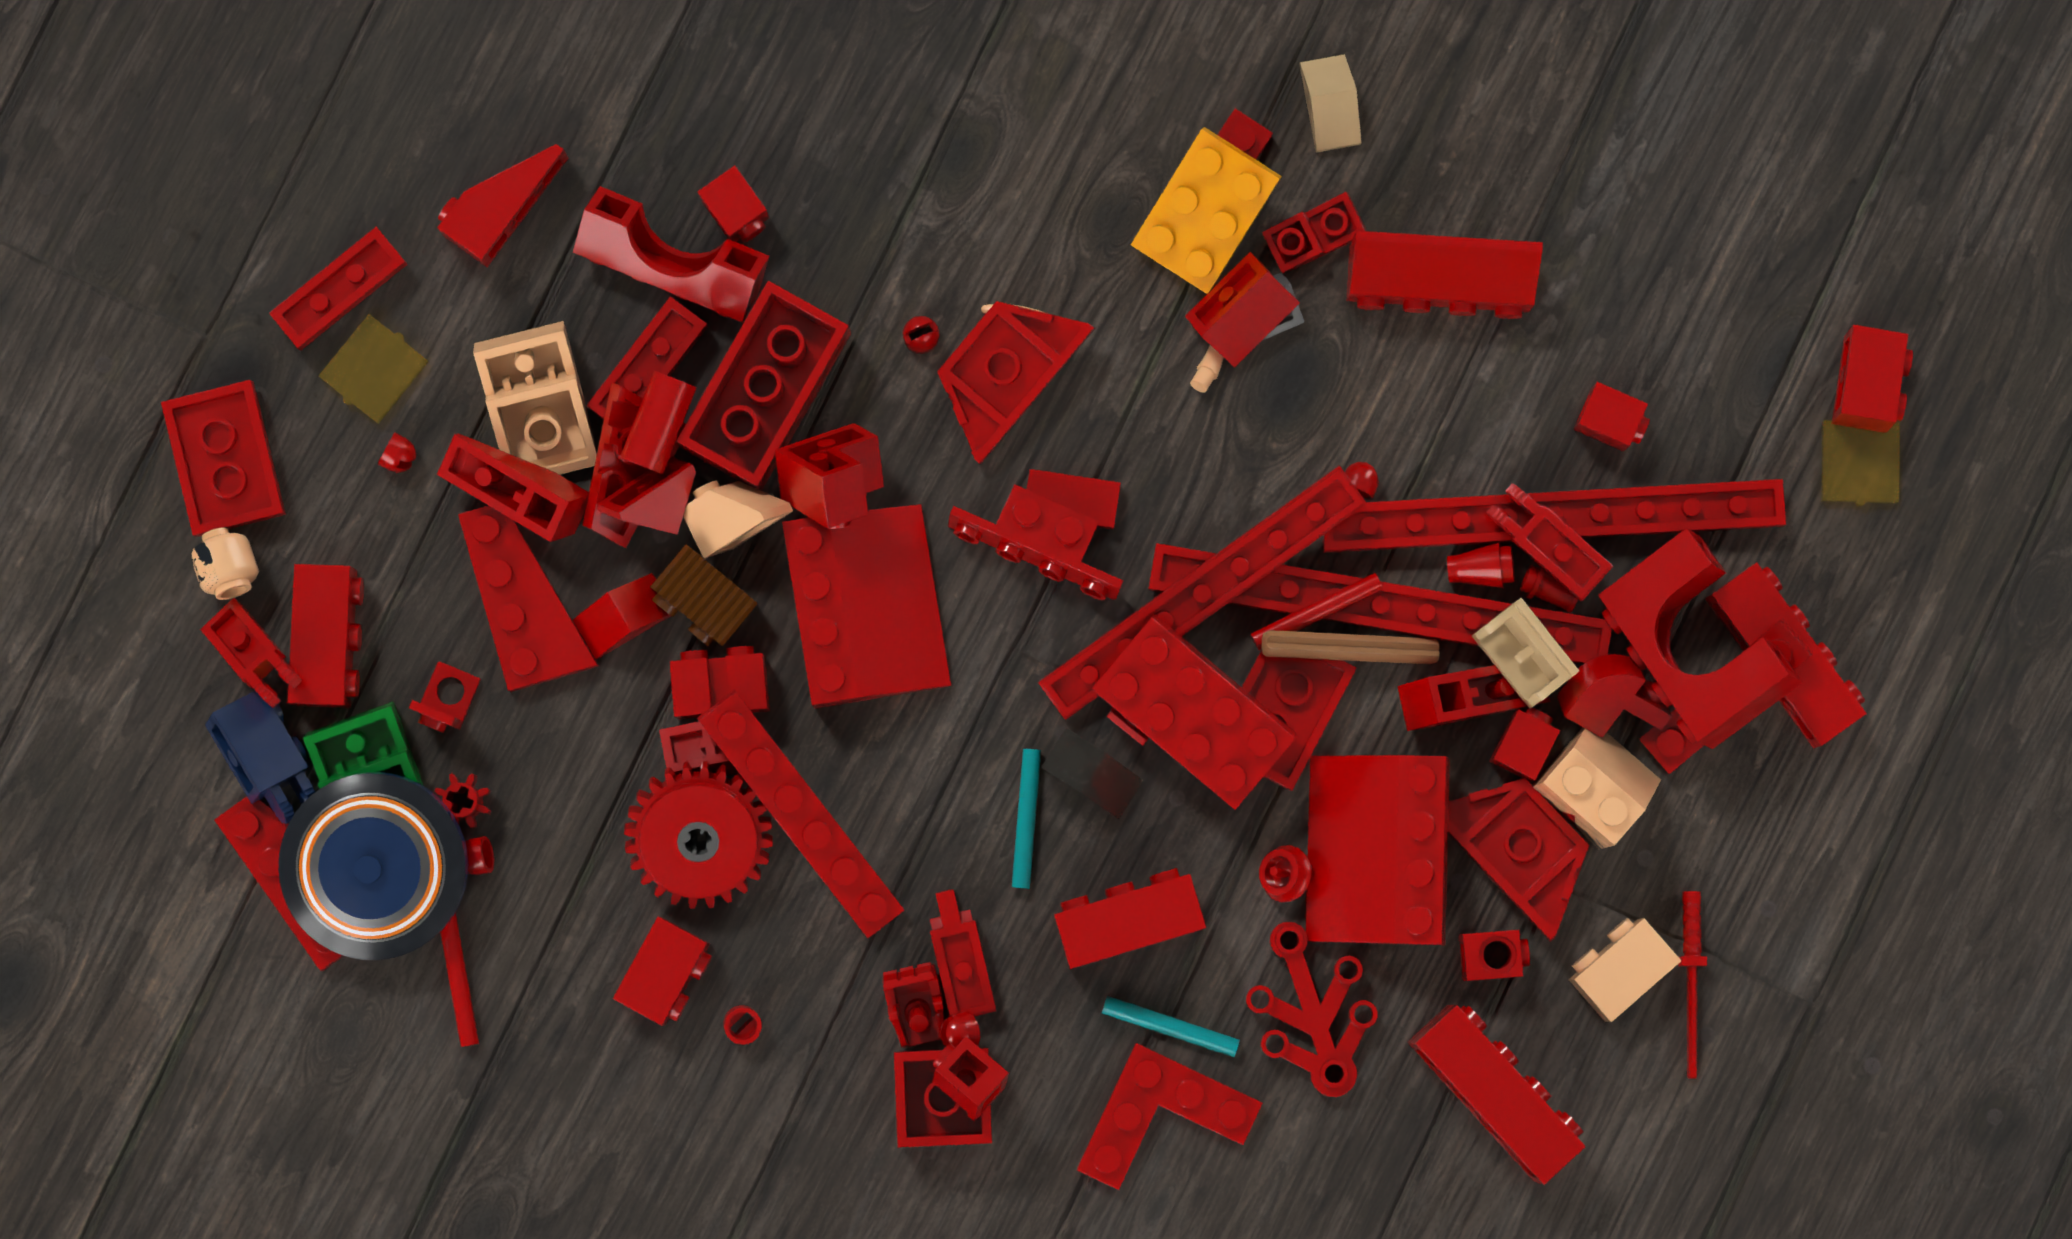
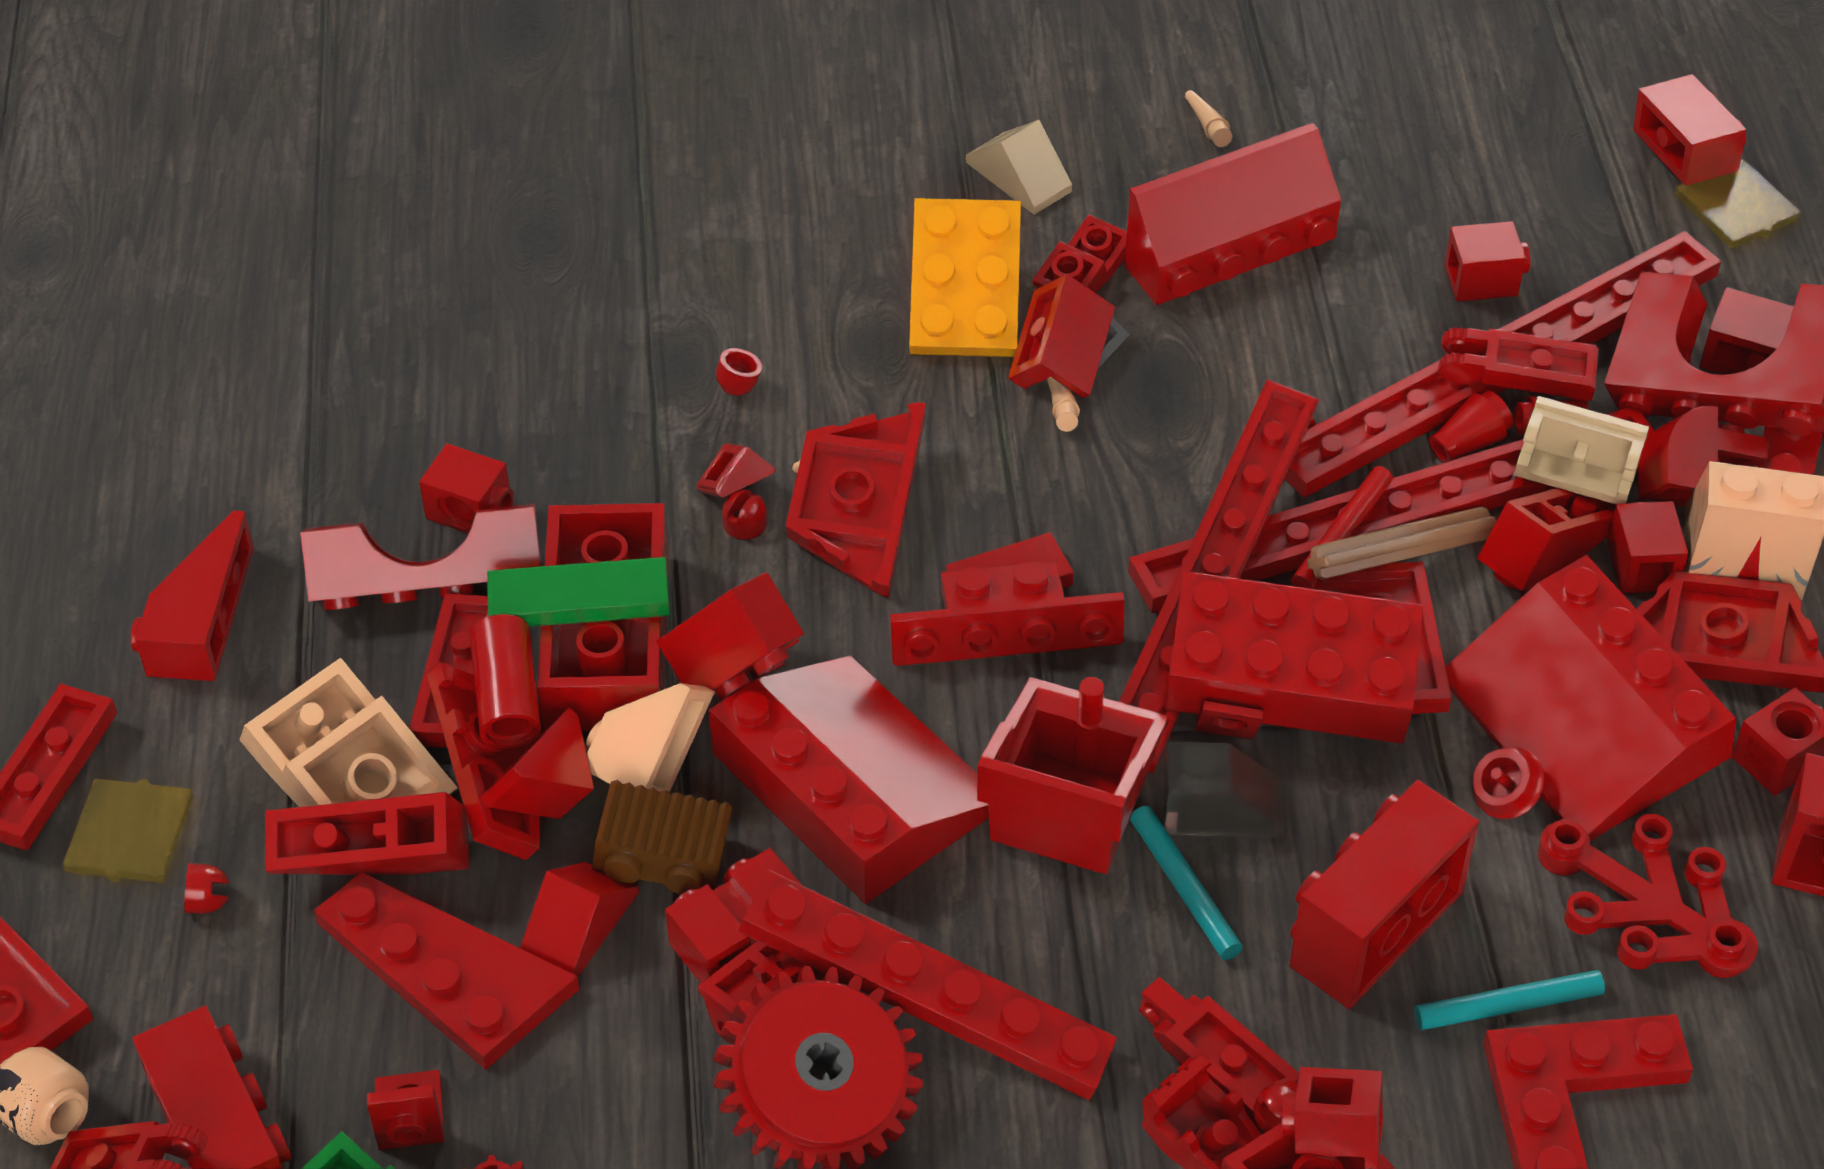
camera: 30 degrees left, 35 degrees down
none -> green tile [487,557,670,627]
none -> red slope [696,443,776,498]
none -> red hinge [716,348,762,396]
none -> red piece [977,677,1169,875]
none -> light nougat helmet [1185,90,1232,147]

